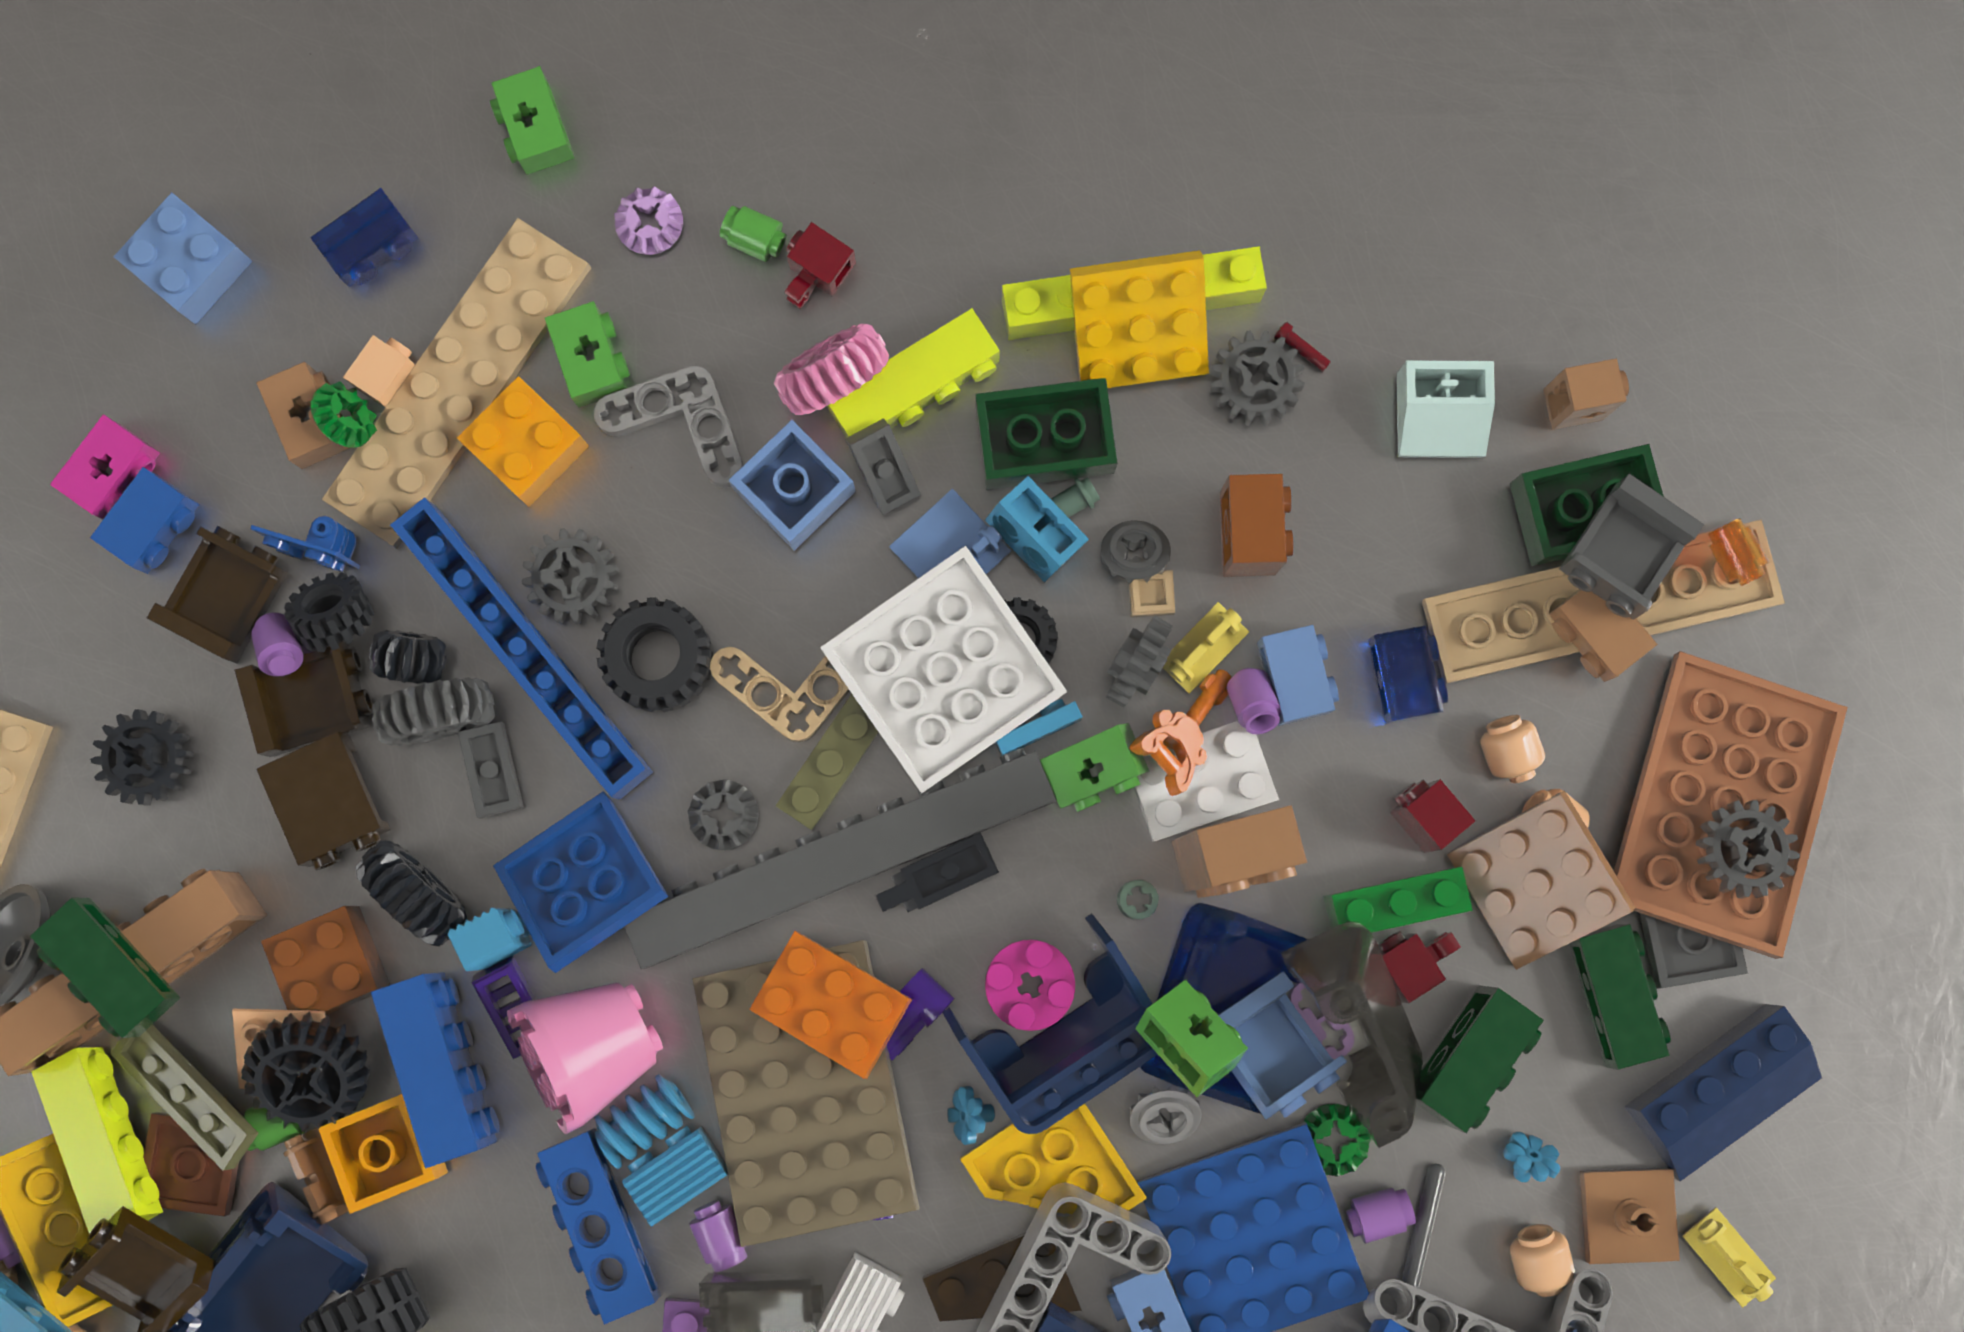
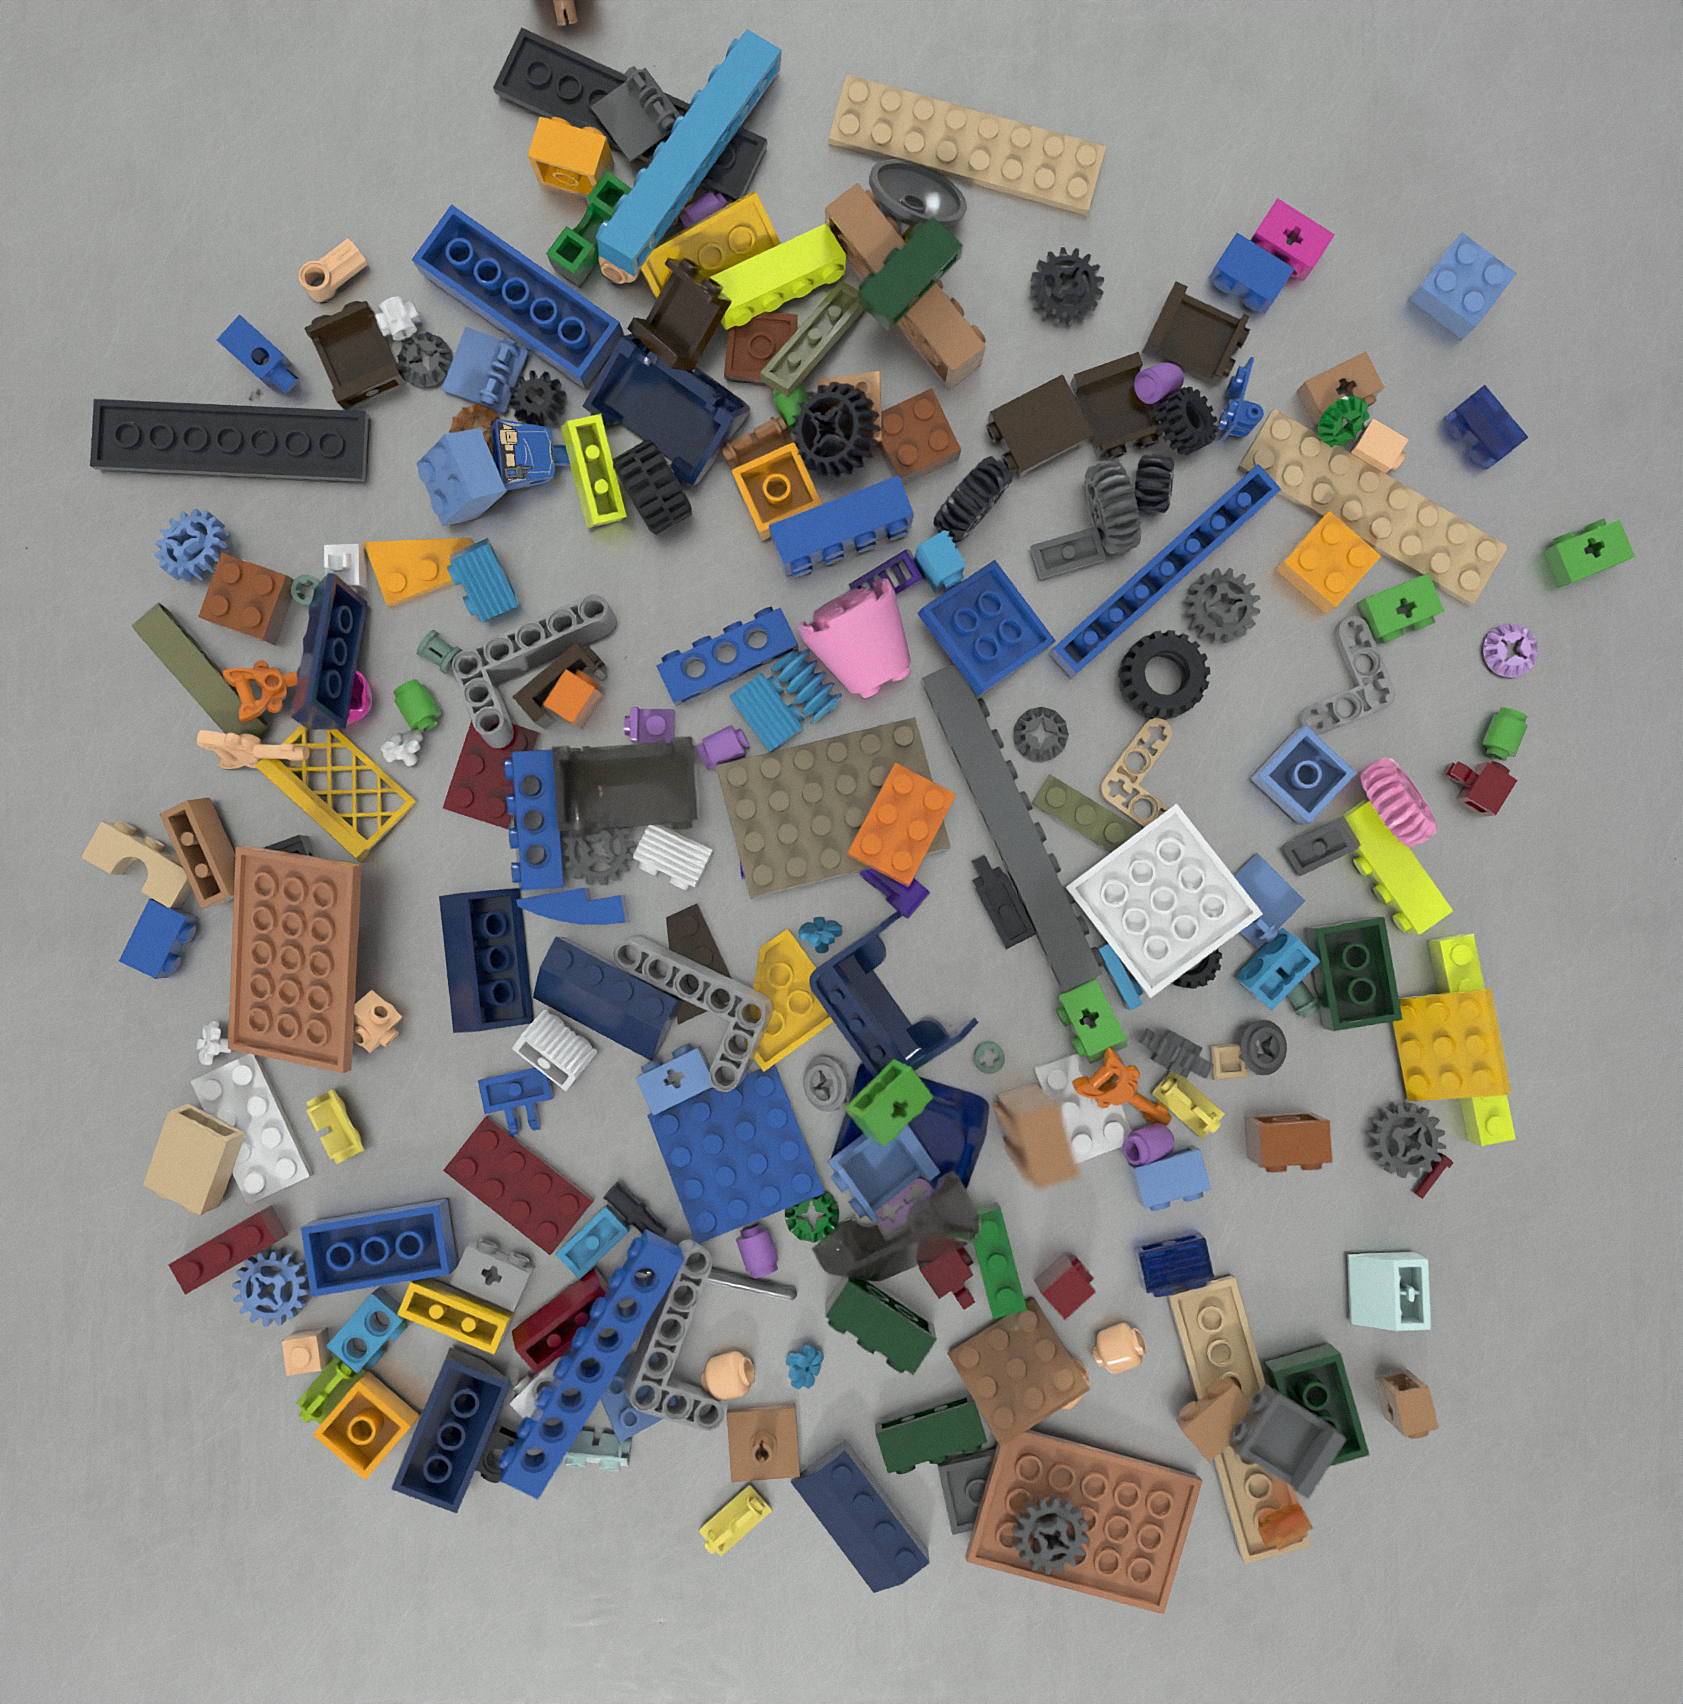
camera: 90 degrees right, 5 degrees up
dark pink brick [985,940,1075,1031] -> none

